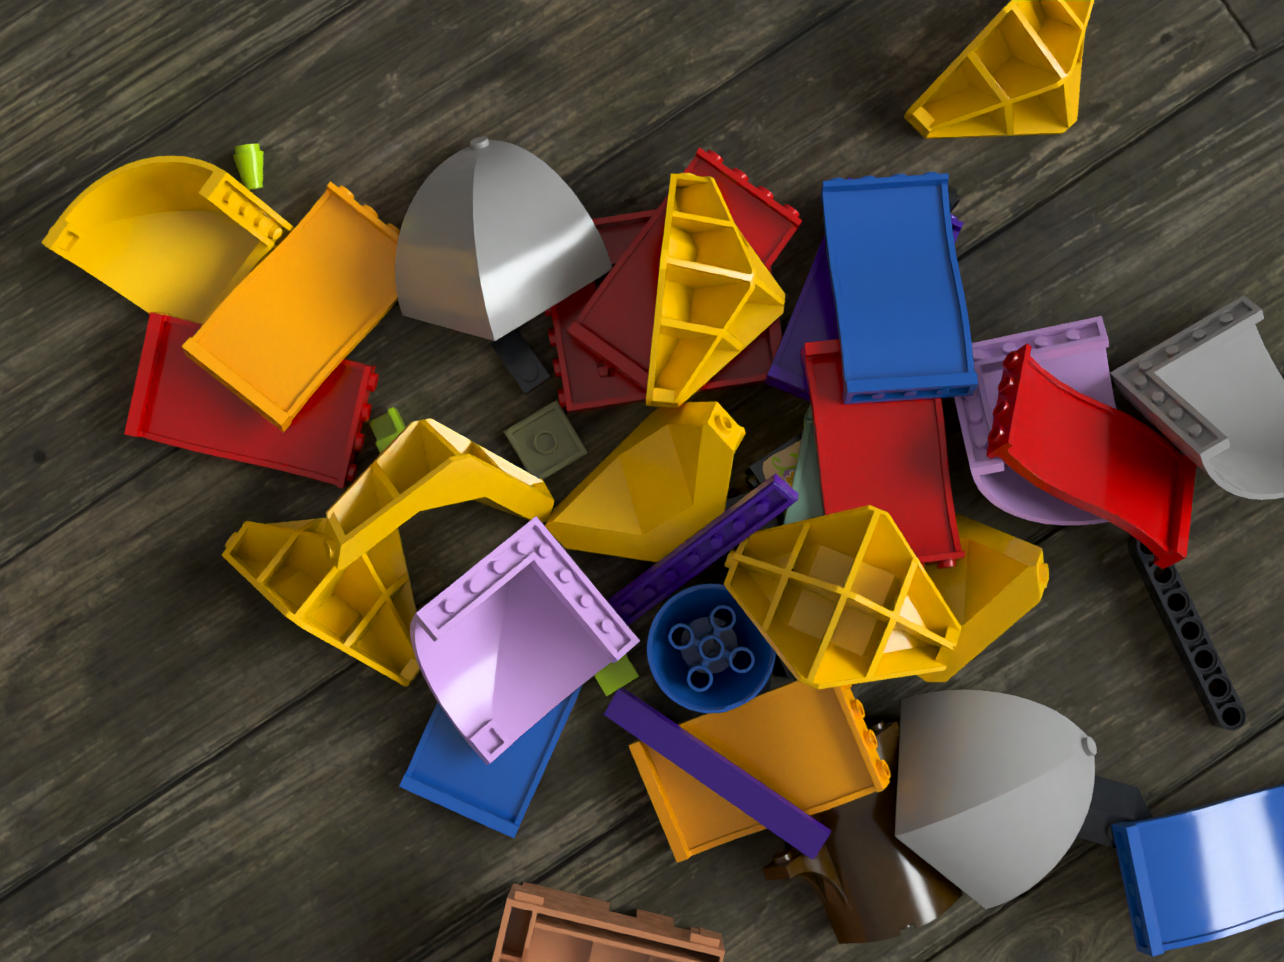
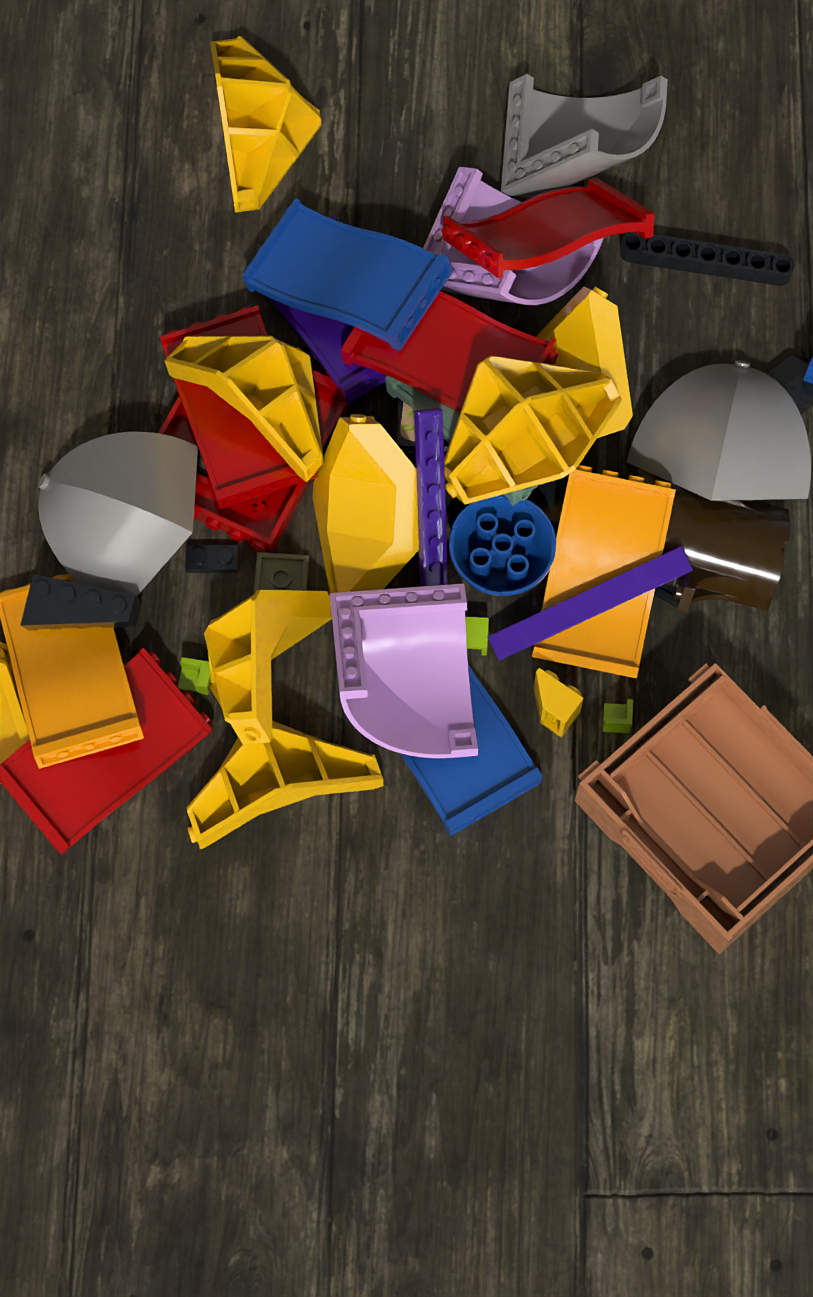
camera: 55 degrees left, 15 degrees down
none -> black wedge [20,574,142,630]
none -> yellow slope [533,668,584,738]
none -> lime panel [603,699,633,733]

